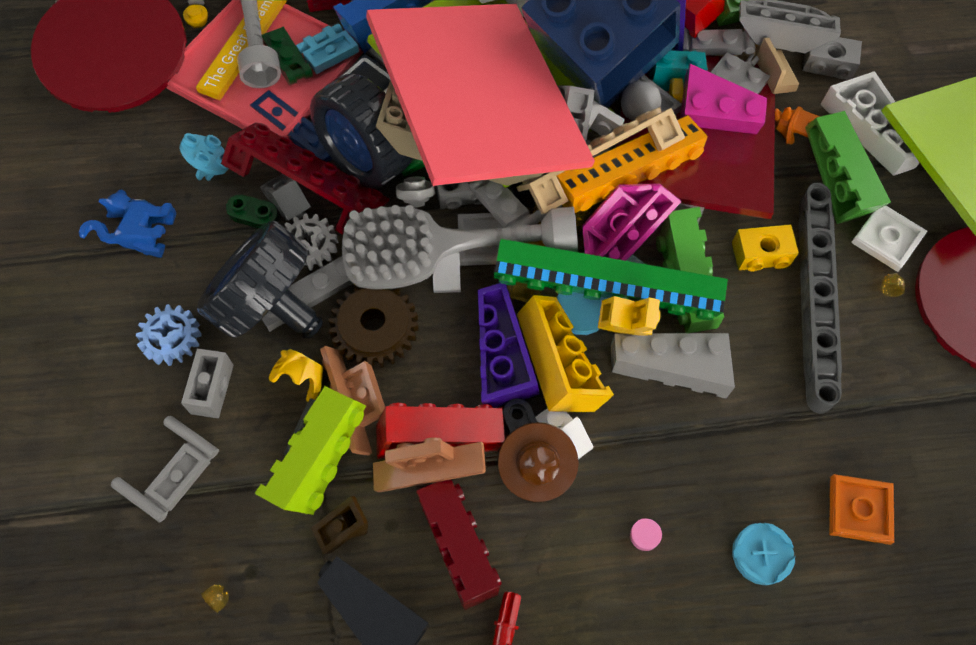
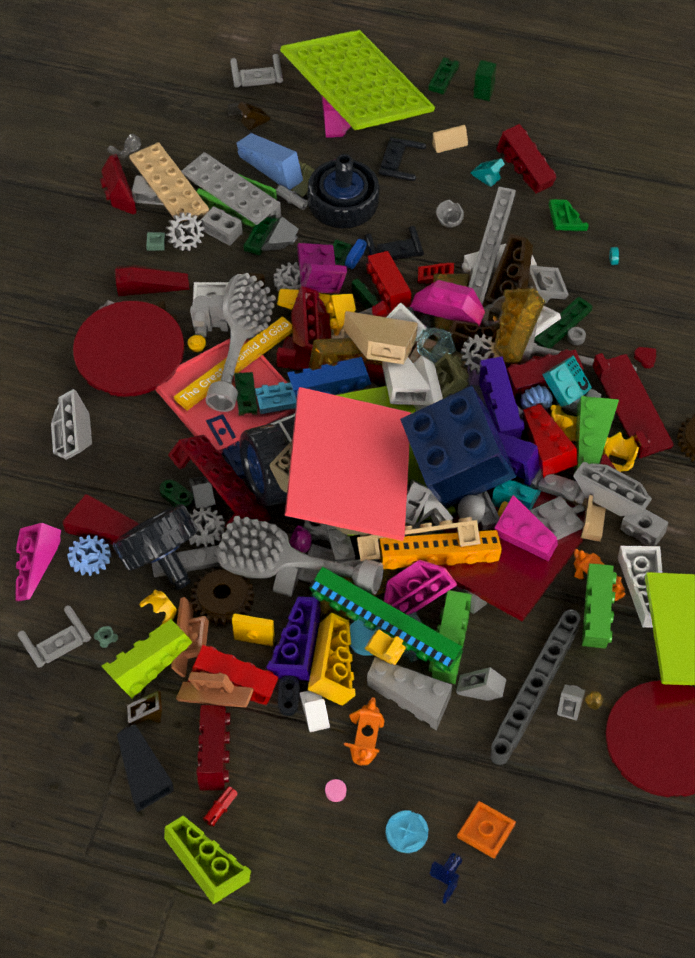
camera: 25 degrees right, 10 degrees down
blue animal [78,190,176,258] -> none
medium azure plate [179,133,229,181] -> none
light grey brick [181,348,234,419] -> none
clear yellow hinge [201,584,229,613] -> none
white plate [396,176,435,207] -> none
reddish brown hat [498,422,579,502] -> none
yellow brick [732,225,799,272] -> none
white plate [851,205,927,272] -> none
none -> dark pink wedge [16,523,61,601]
none -> light grey wedge [51,389,92,460]
none -> dark red slope [62,494,139,545]
none -> sand green plate [94,626,118,648]
none -> yellow plate [232,614,275,646]
none -> magenta hair [289,525,312,553]
none -> orange piece [344,697,385,765]
none -> clear blue bracket [430,853,462,904]
none -> light grey slope [456,667,506,701]
none -> light grey slope [557,684,585,721]

